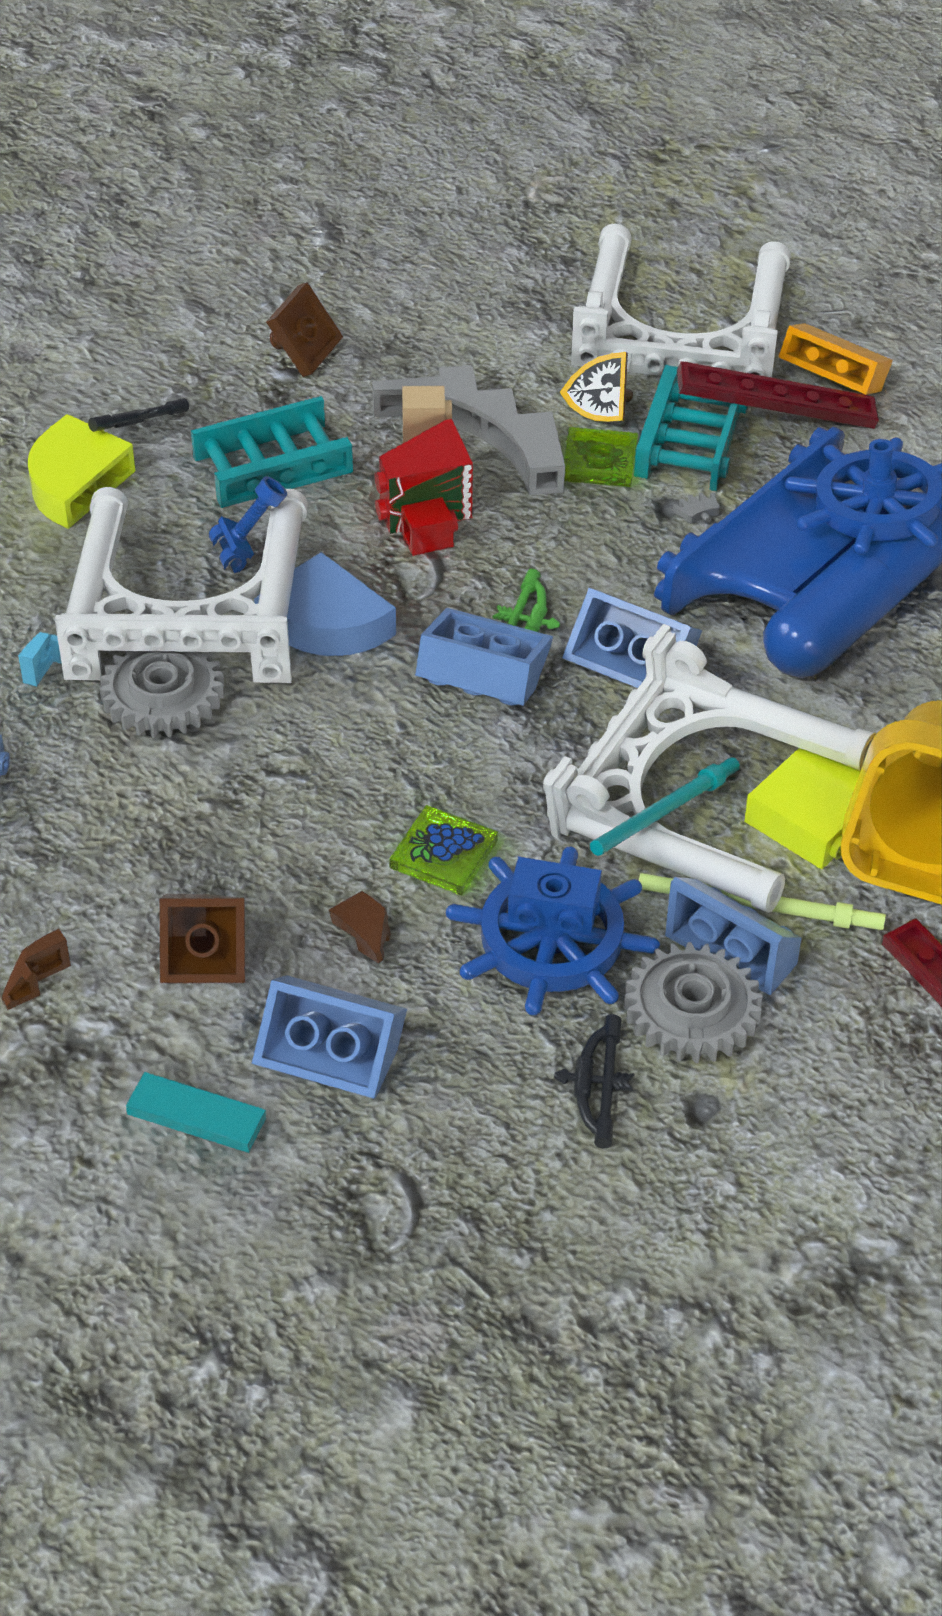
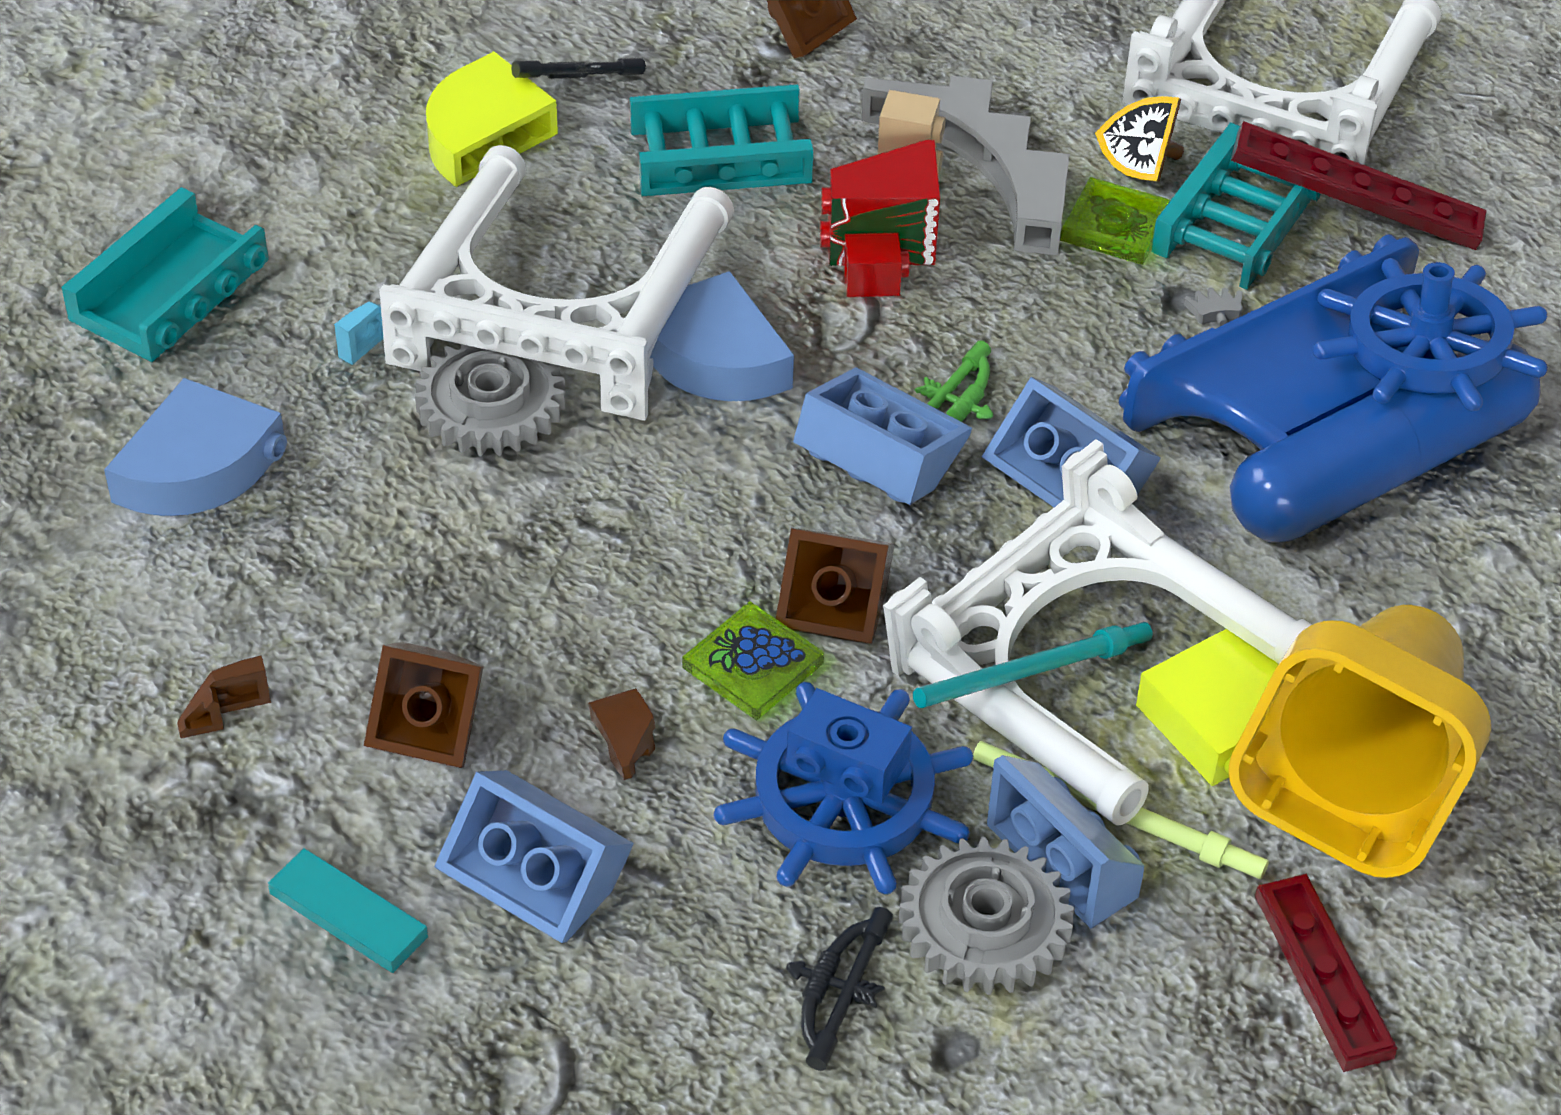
camera: 15 degrees right, 0 degrees up
blue bar [209,476,287,573] -> none
light orange brick [778,323,893,395] -> none
none -> reddish brown slope [774,528,895,644]

